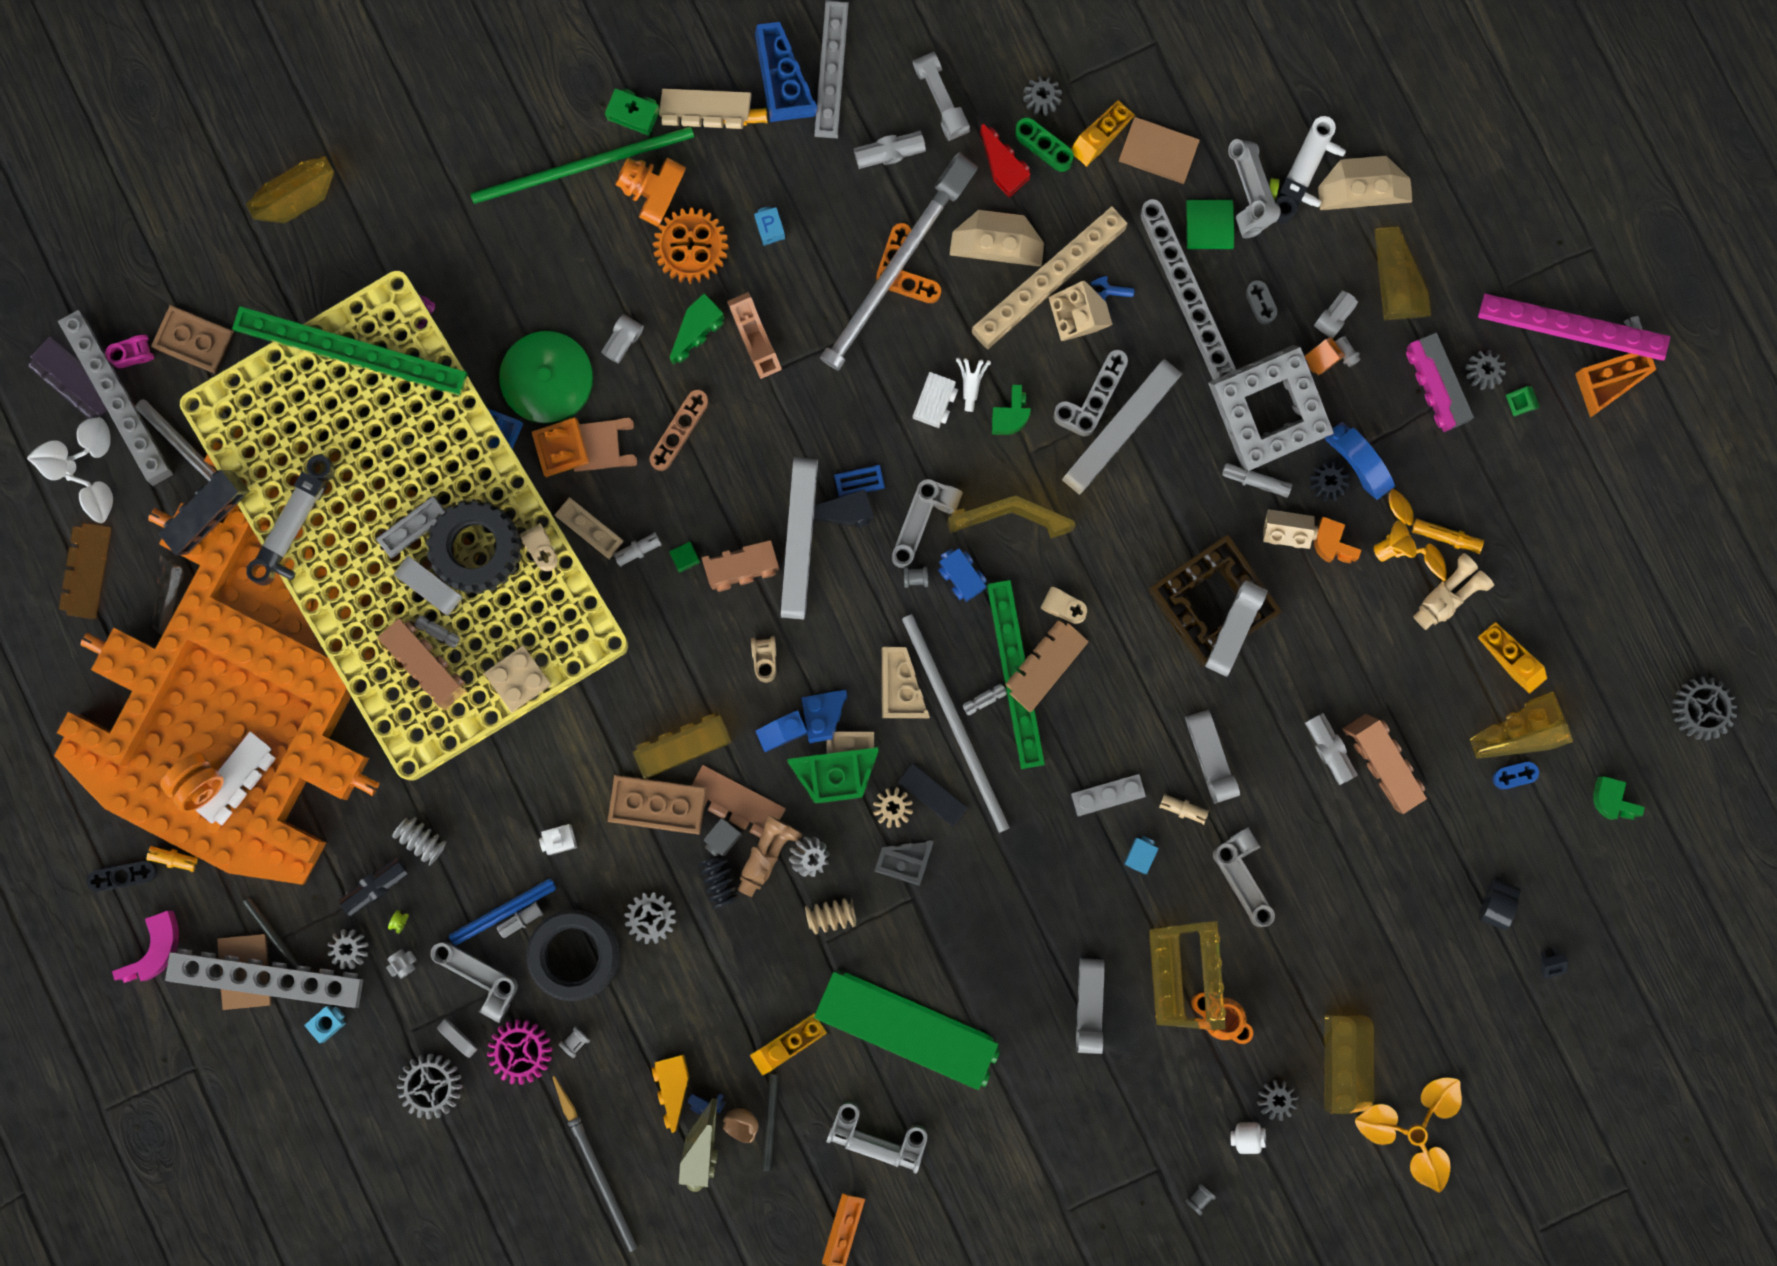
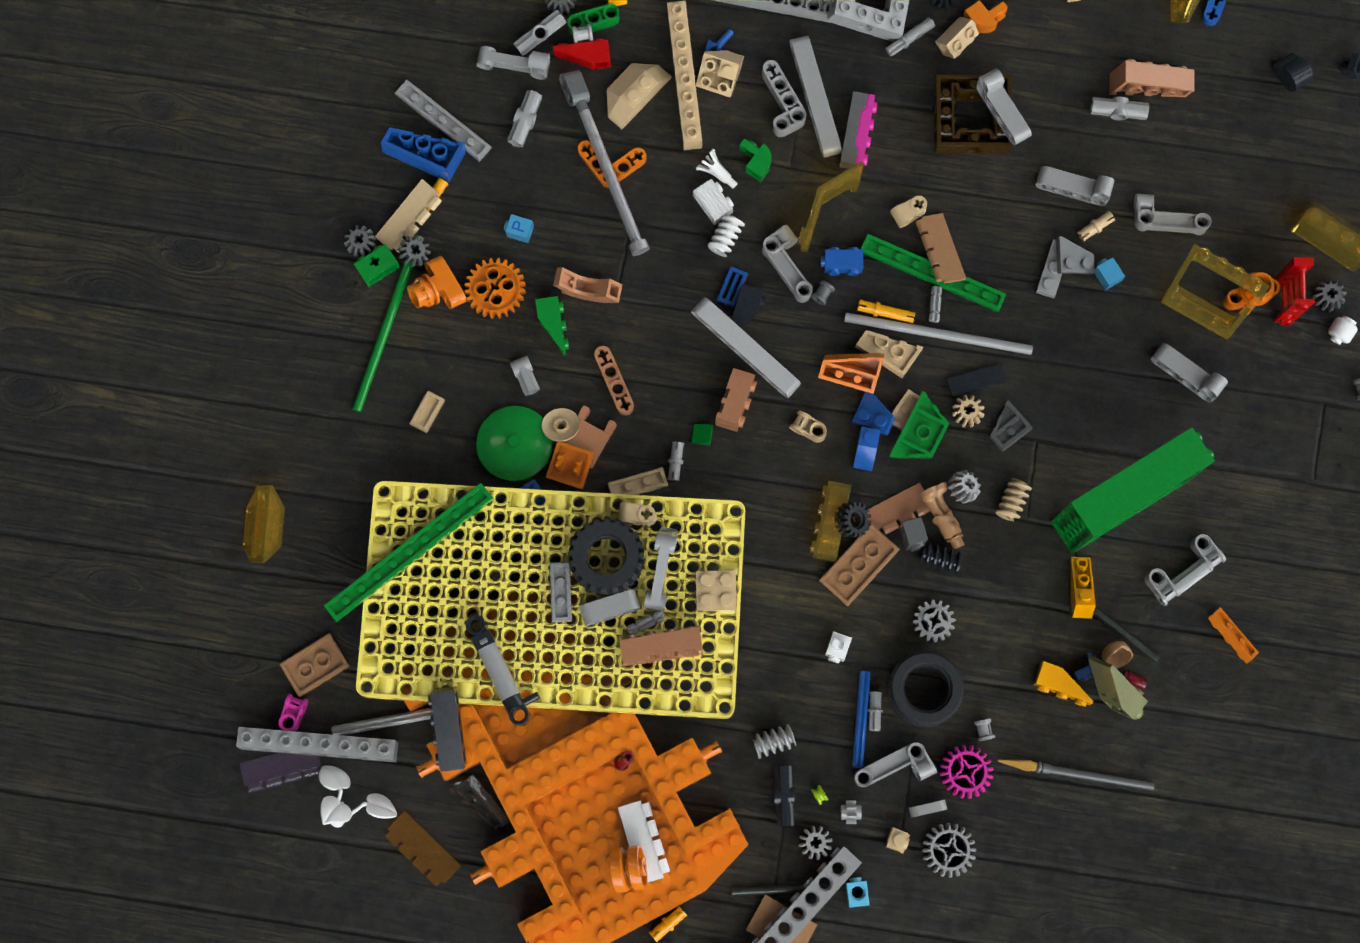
camera: 55 degrees left, 5 degrees down
none -> dark grey gear [344,225,376,257]
none -> dark grey gear [398,235,430,267]
none -> tan tile [409,391,445,433]
none -> light grey piece [513,10,567,56]
none -> tan dish [542,408,580,442]
none -> light grey bush [572,24,593,43]
none -> dark red pin [614,751,634,771]
none -> light grey piece [644,527,678,611]
none -> white piece [708,215,745,257]
none -> orange wedge [818,353,885,393]
none -> black tyre [835,502,871,537]
none -> piece [839,91,878,171]
none -> light orange pin [857,299,915,324]
none -> tan brick [884,827,910,854]
none -> wing [1056,236,1095,274]
none -> dark red pin [1122,670,1148,691]
none -> red fence [1273,257,1315,326]

